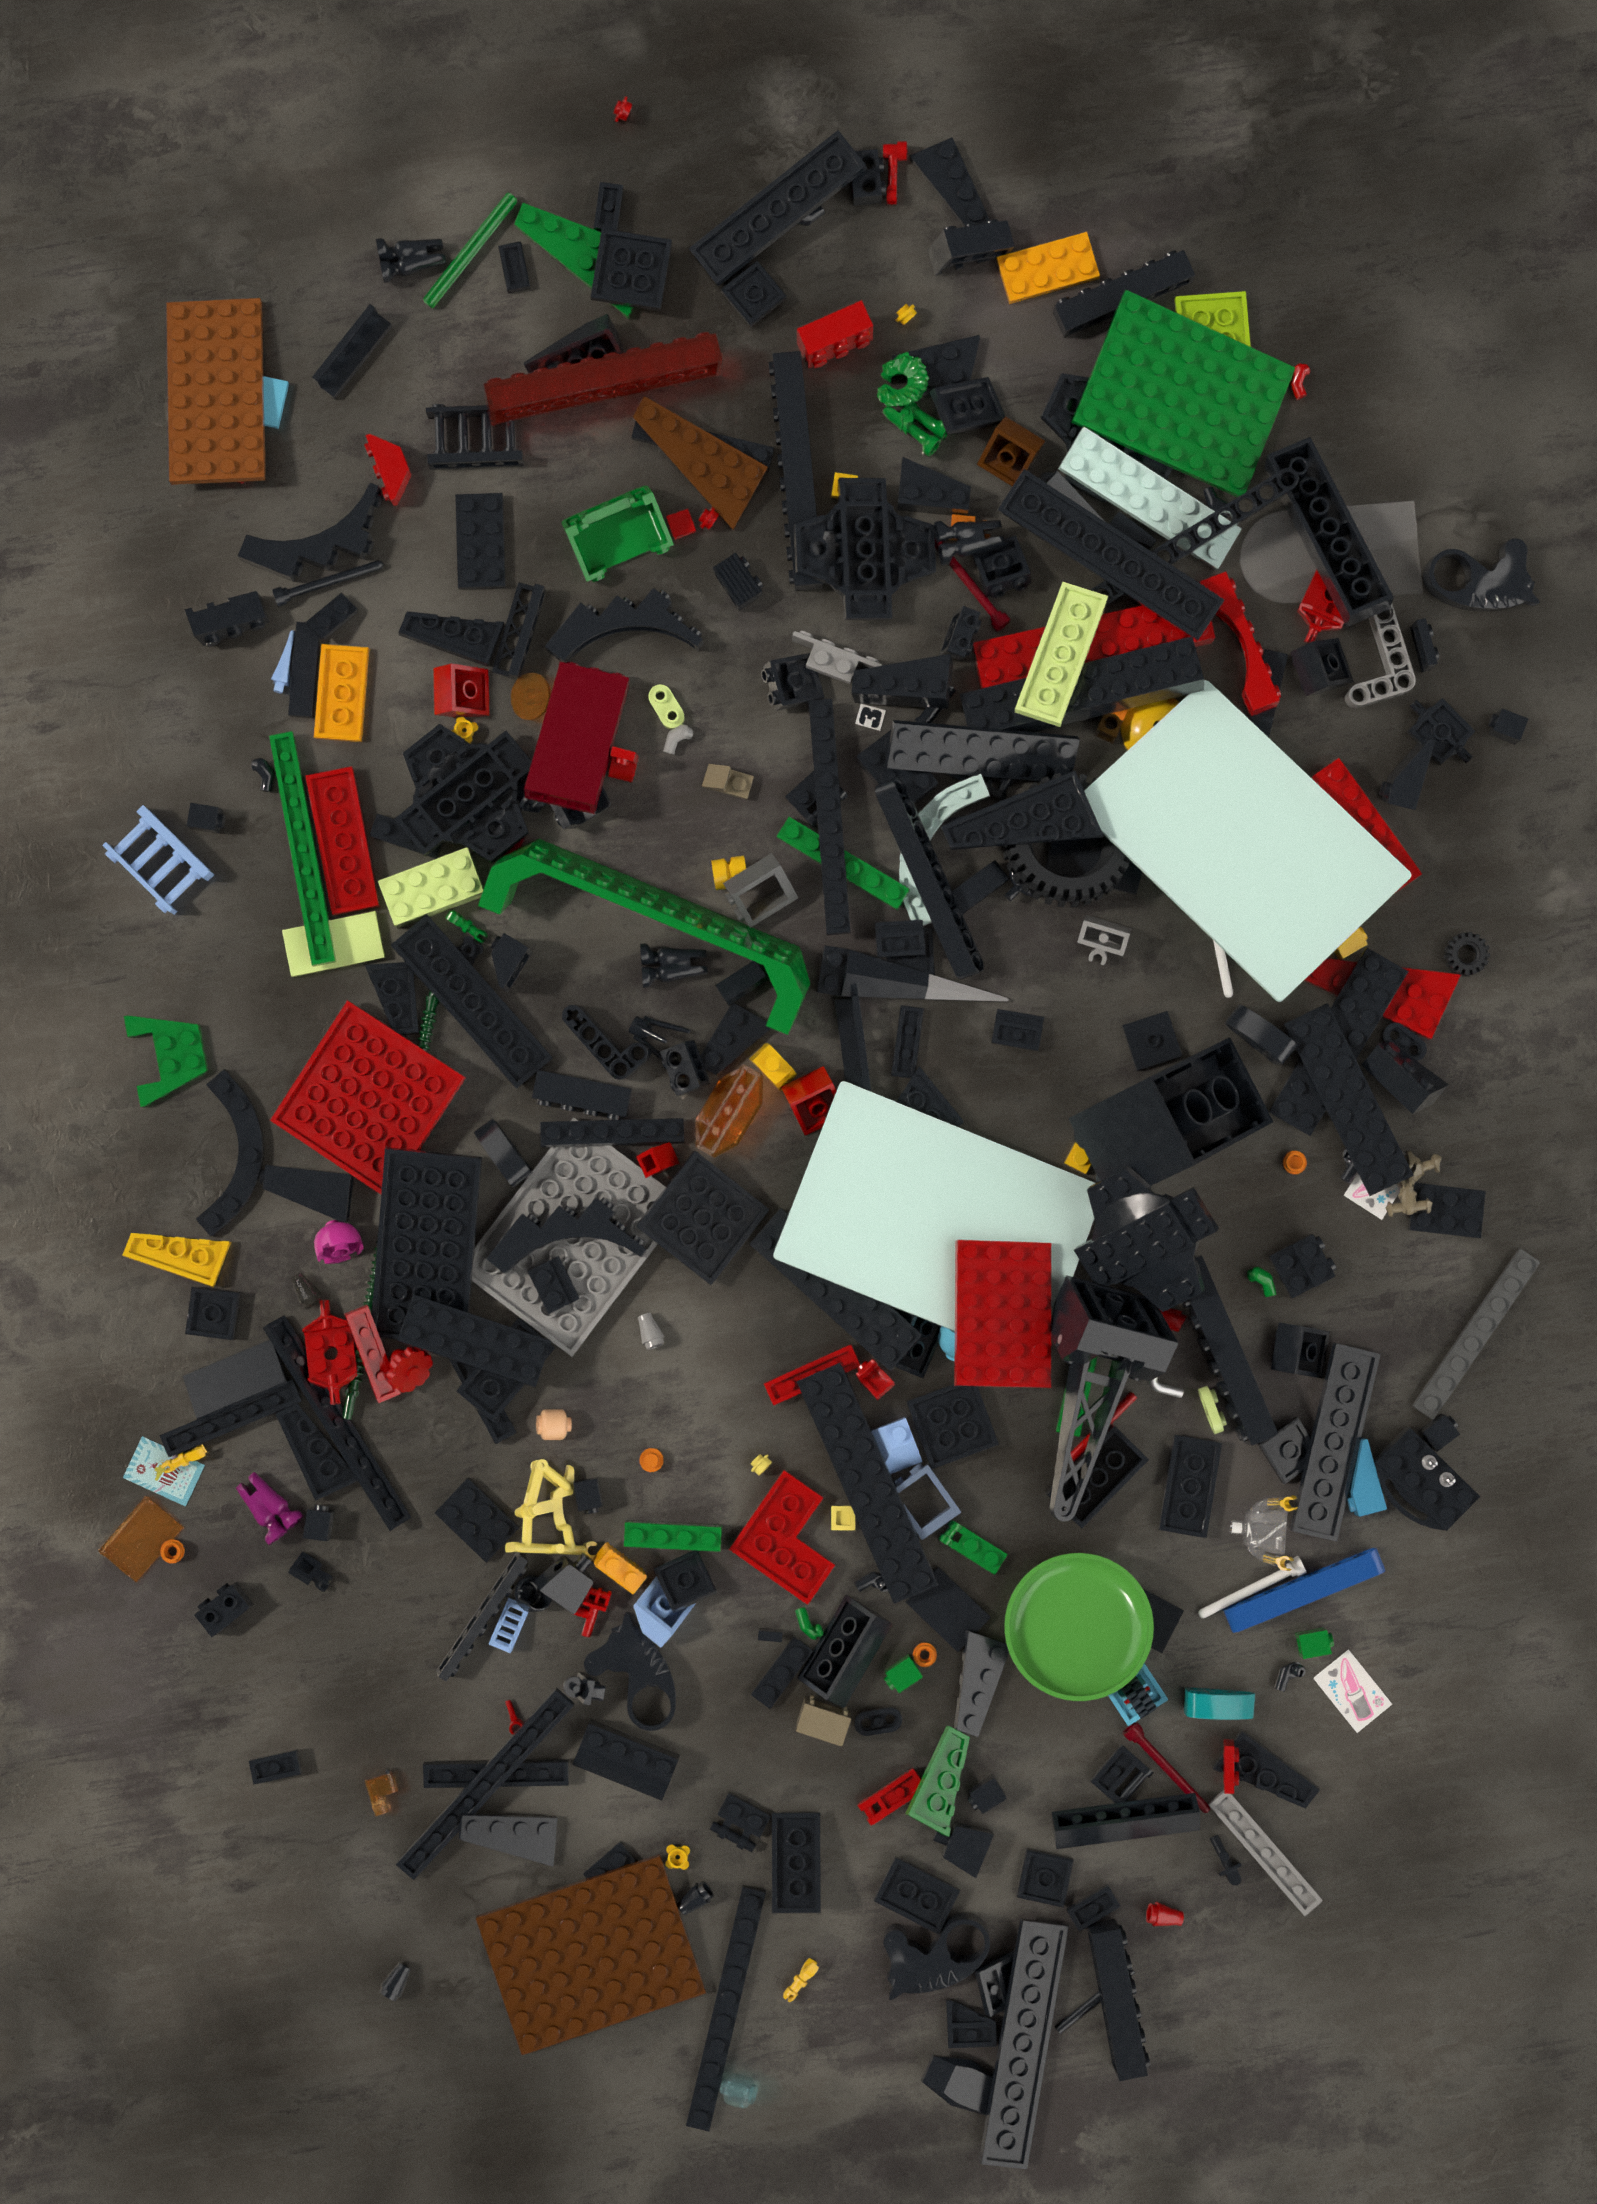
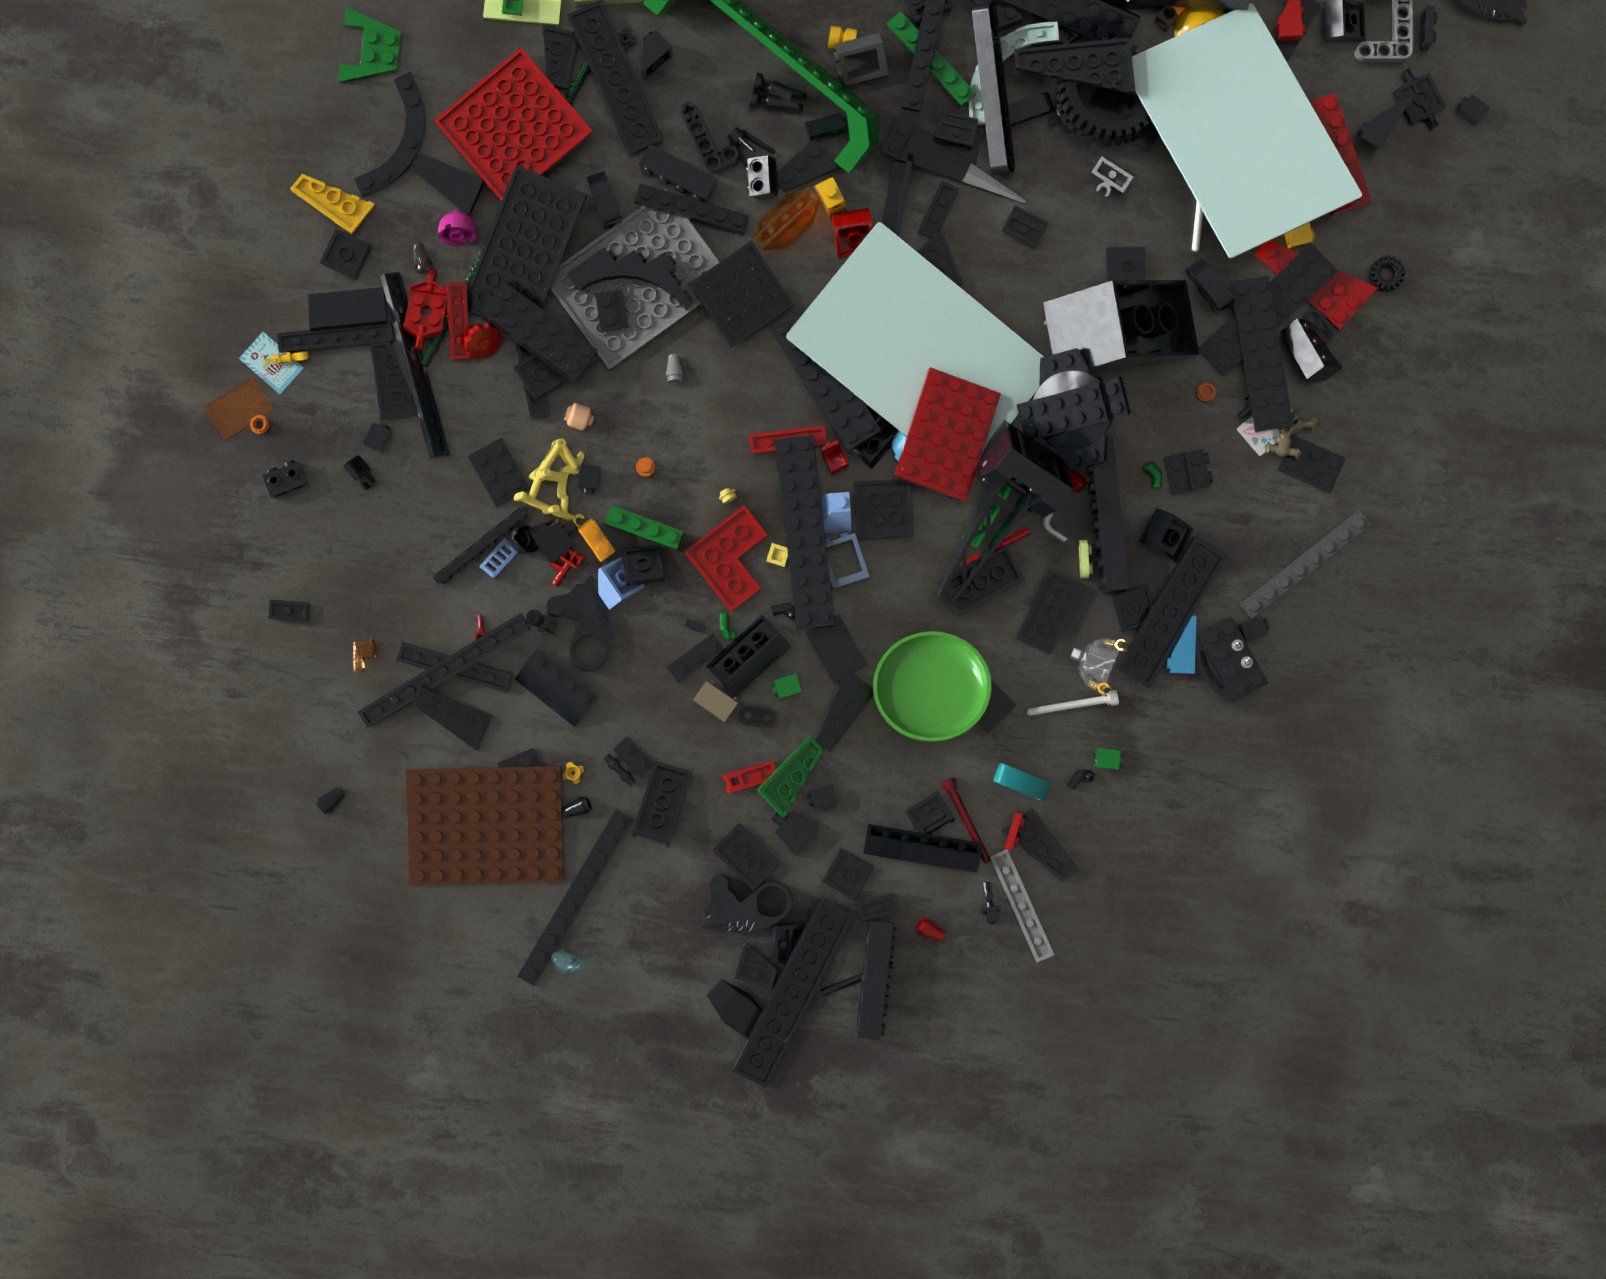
camera: 10 degrees right, 0 degrees up
magenta piece [236,1472,304,1545] -> none
green piece [445,909,488,943] -> none
red brick [636,1142,680,1178] -> none
yellow piece [783,1958,819,2002] -> none
orange plate [913,1642,937,1667] -> none
green plate [938,1519,1008,1575] -> none
yellow plate [1064,1142,1091,1174] -> none
plate [1108,1663,1168,1726] -> none
blue beam [1223,1548,1386,1633] -> none
white sticker [1313,1650,1392,1733] -> none

